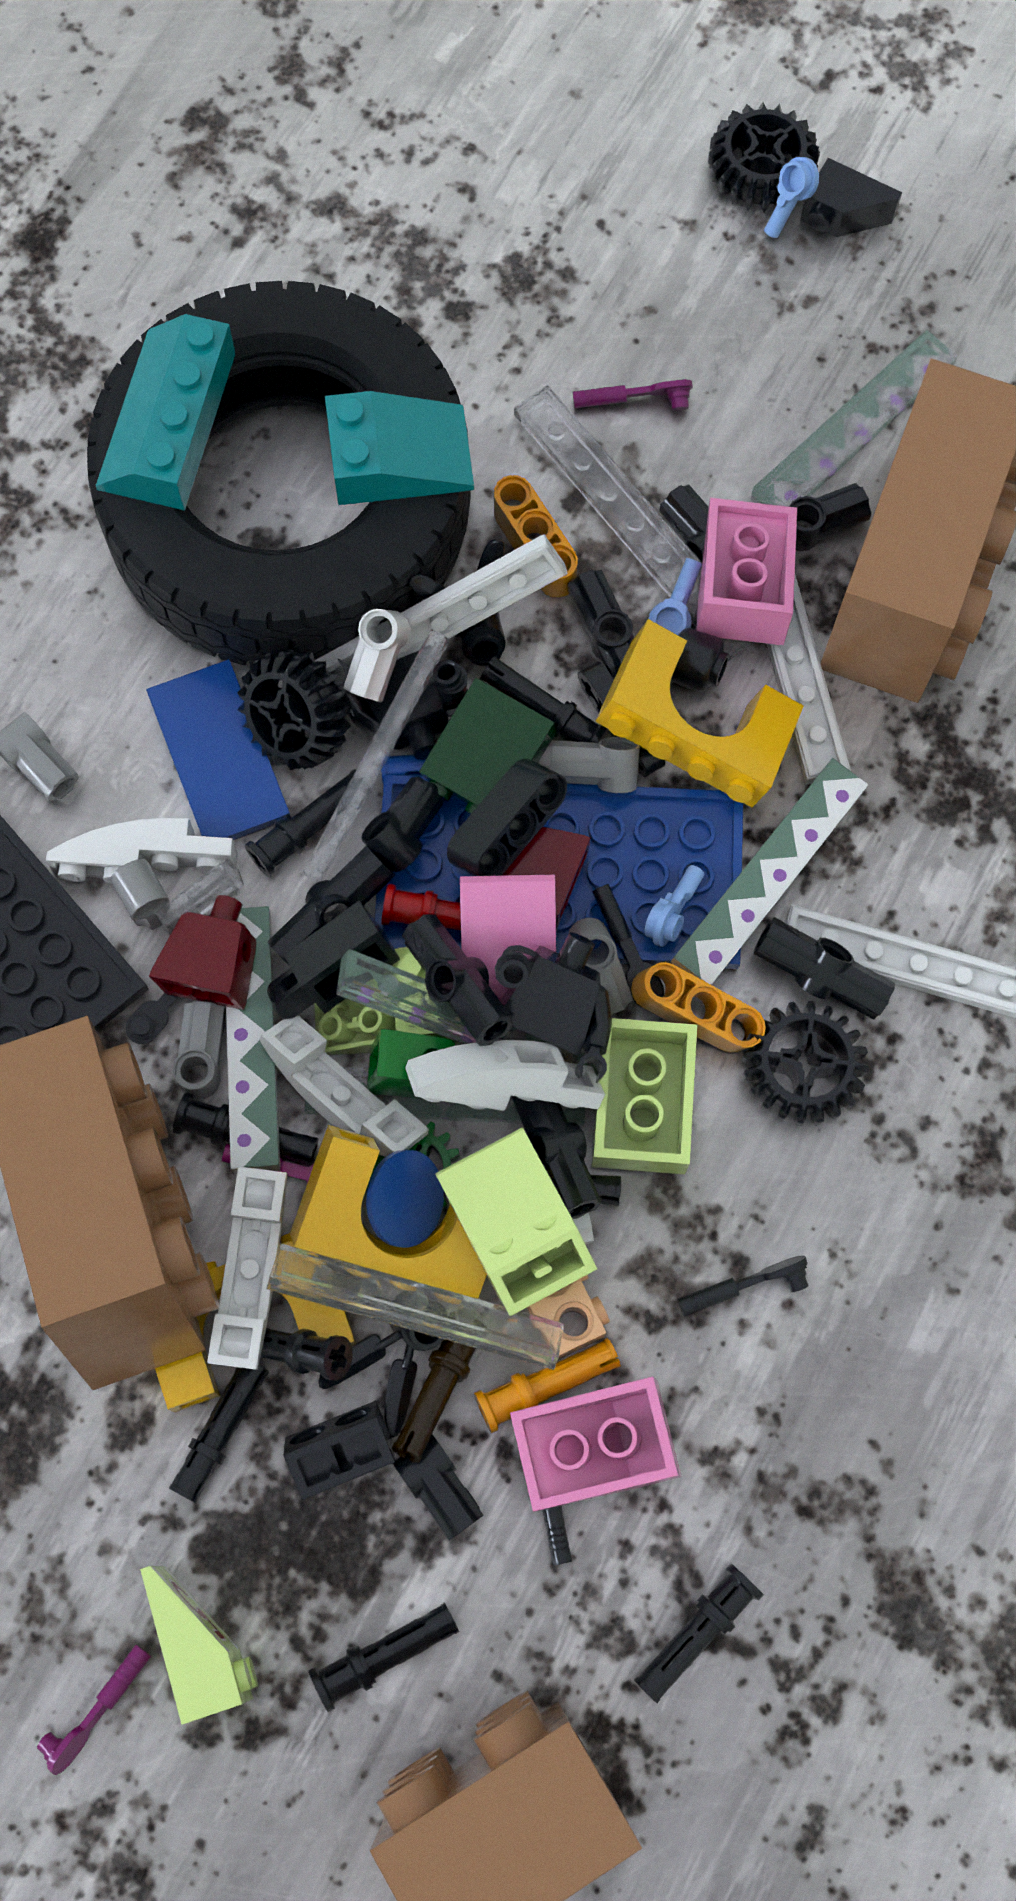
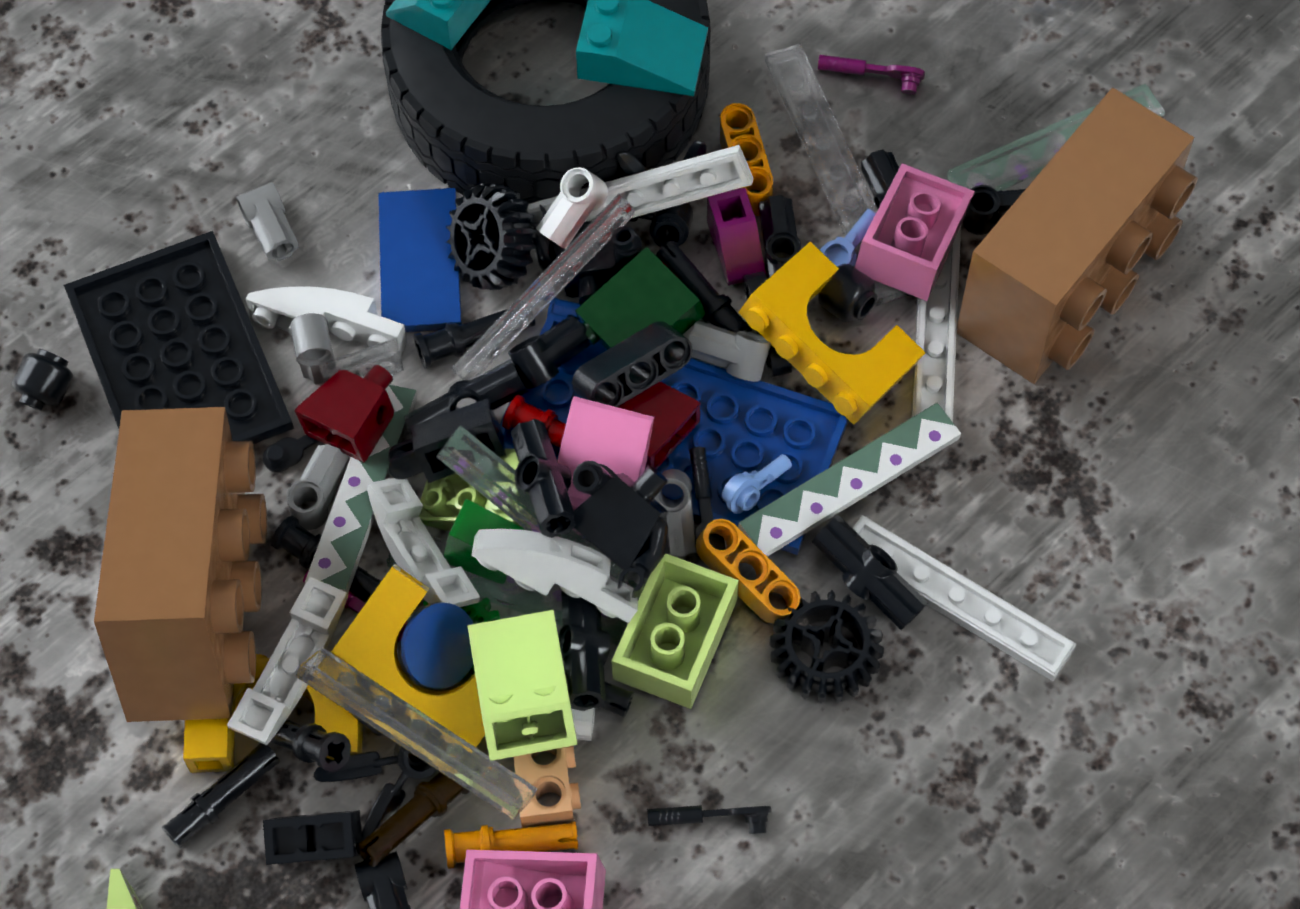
camera: 20 degrees right, 10 degrees down
none -> magenta slope [707,188,766,286]

